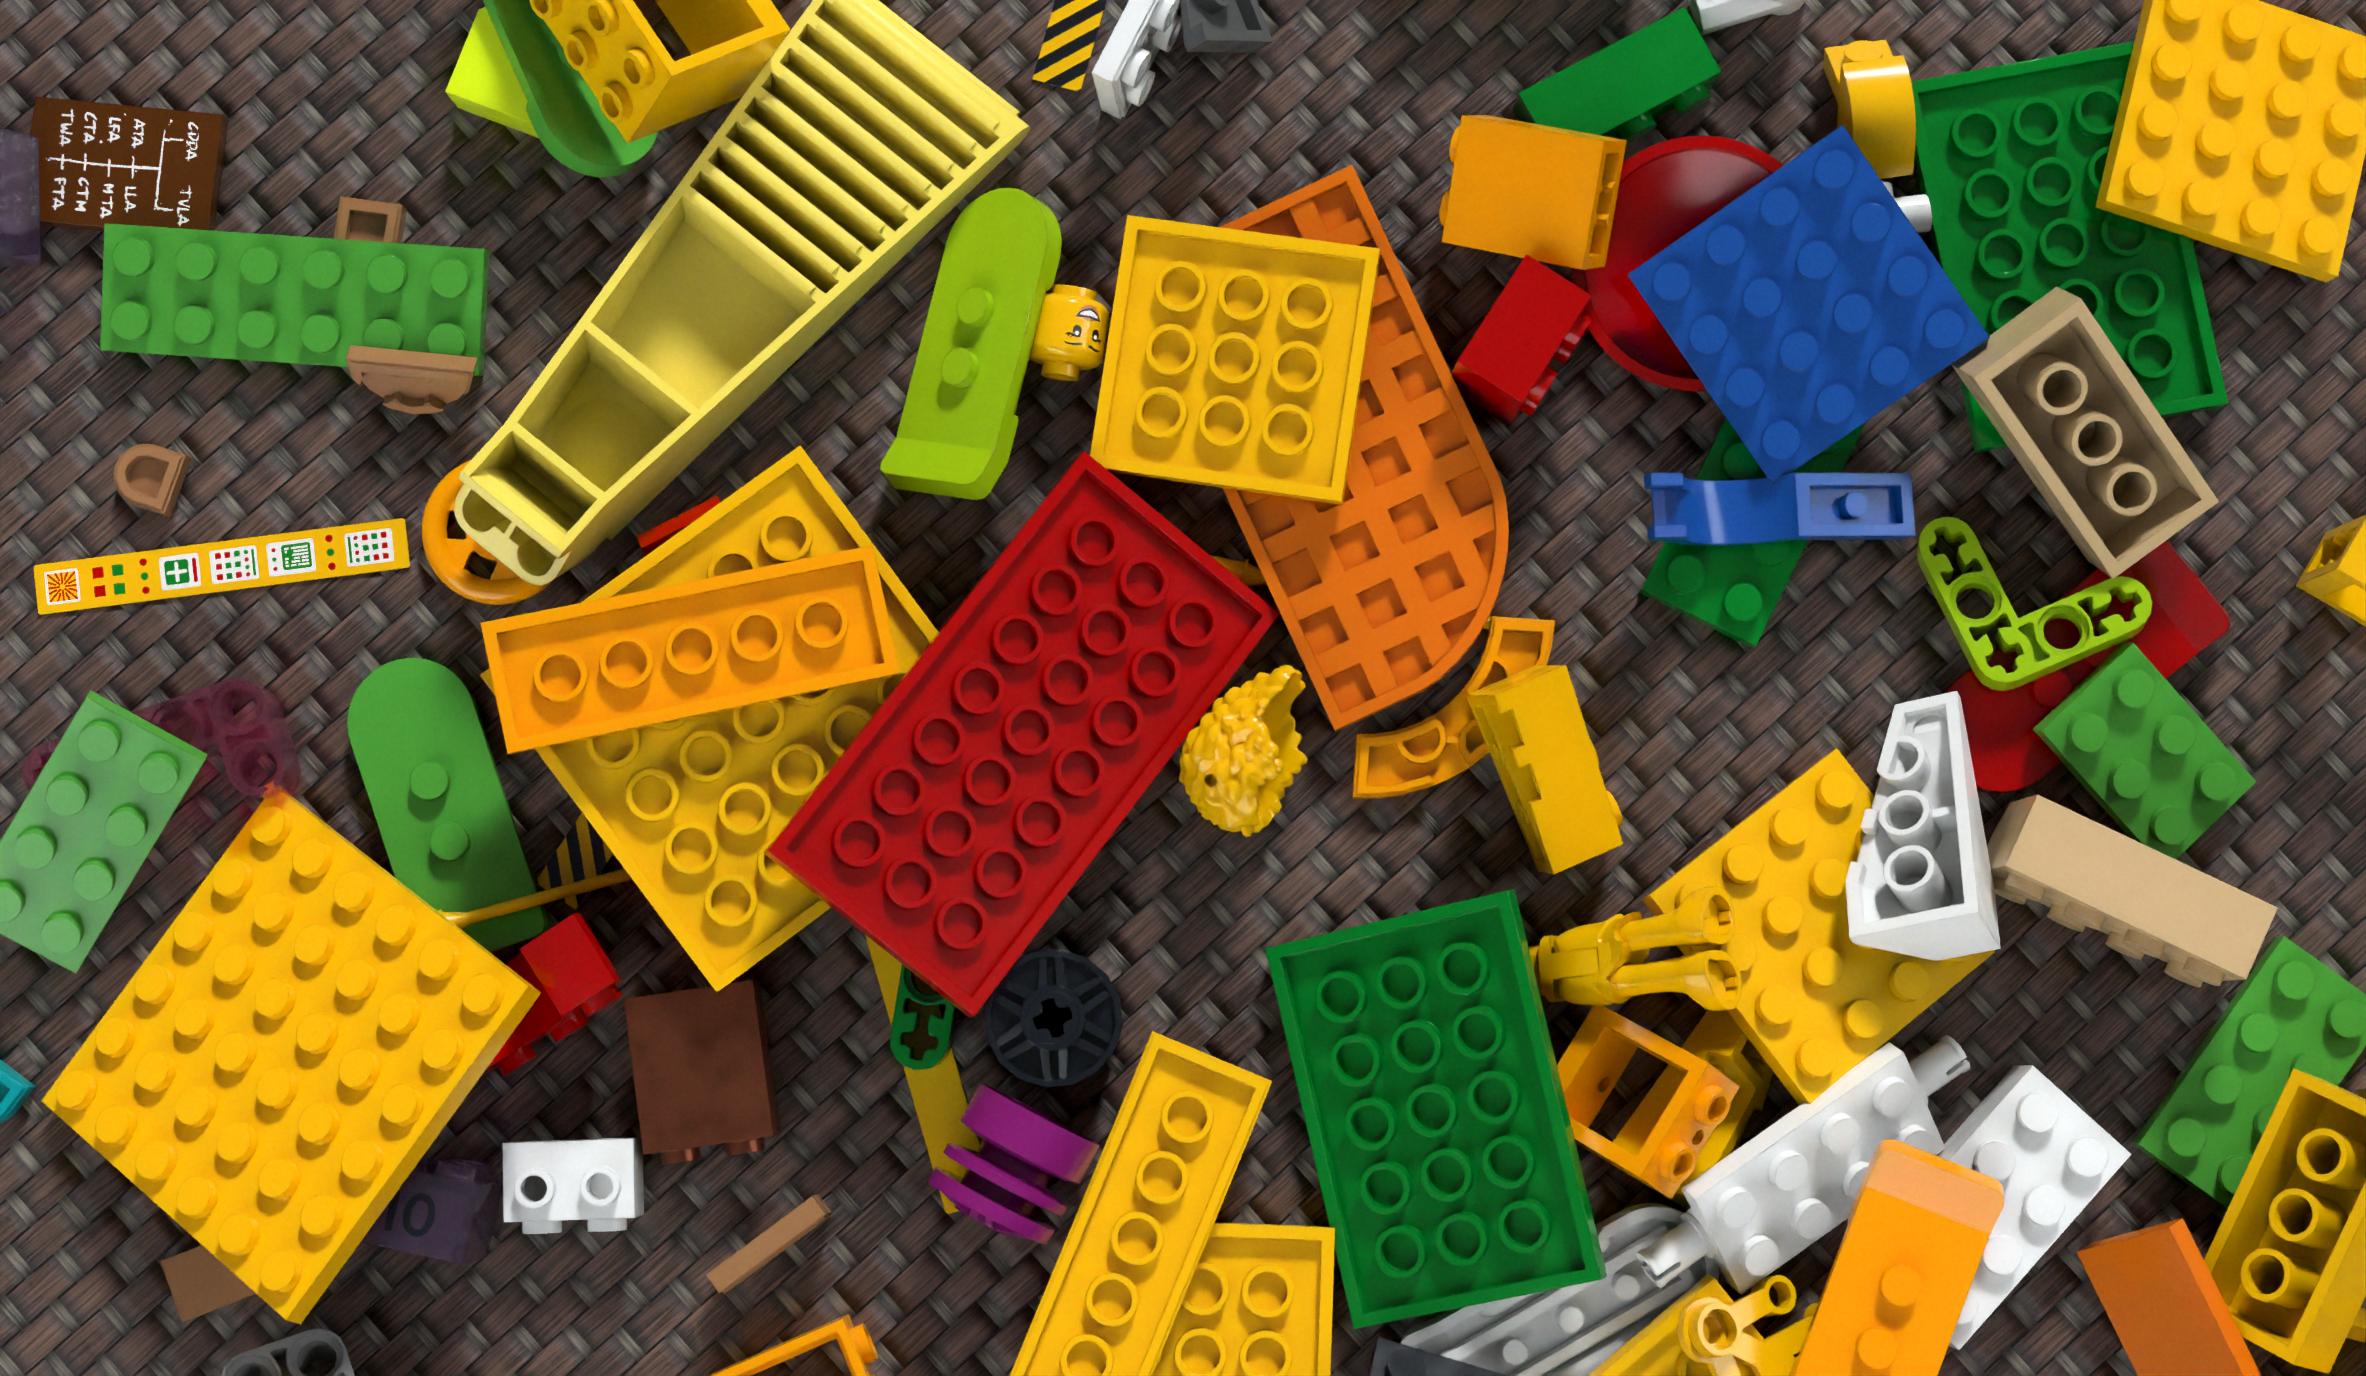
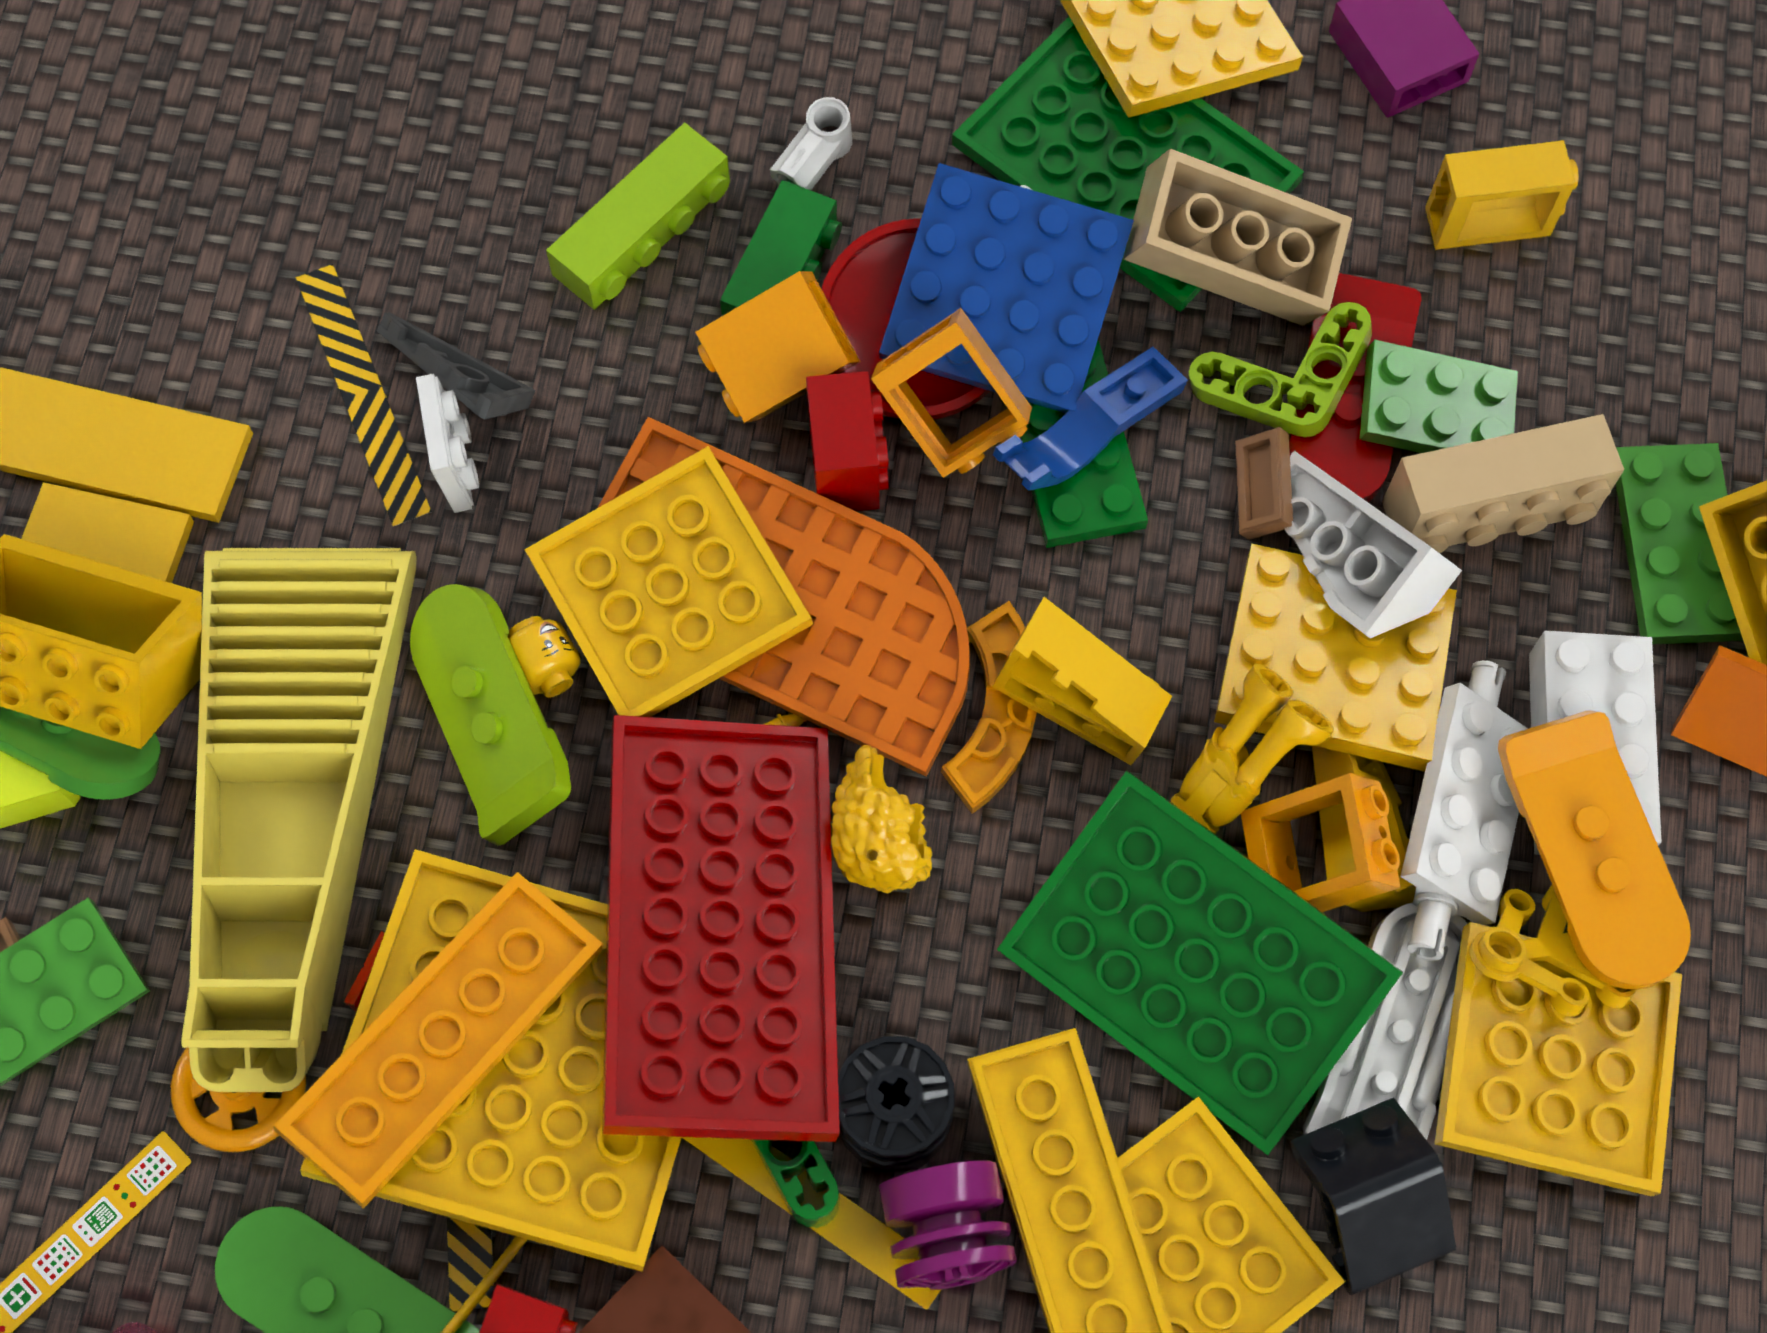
camera: 35 degrees left, 15 degrees down
medium nougat tile [346,345,477,414] -> none
yellow brick [1823,40,1916,179] -> none
none -> light orange window [871,308,1032,478]
none -> medium nougat tile [1235,427,1293,540]

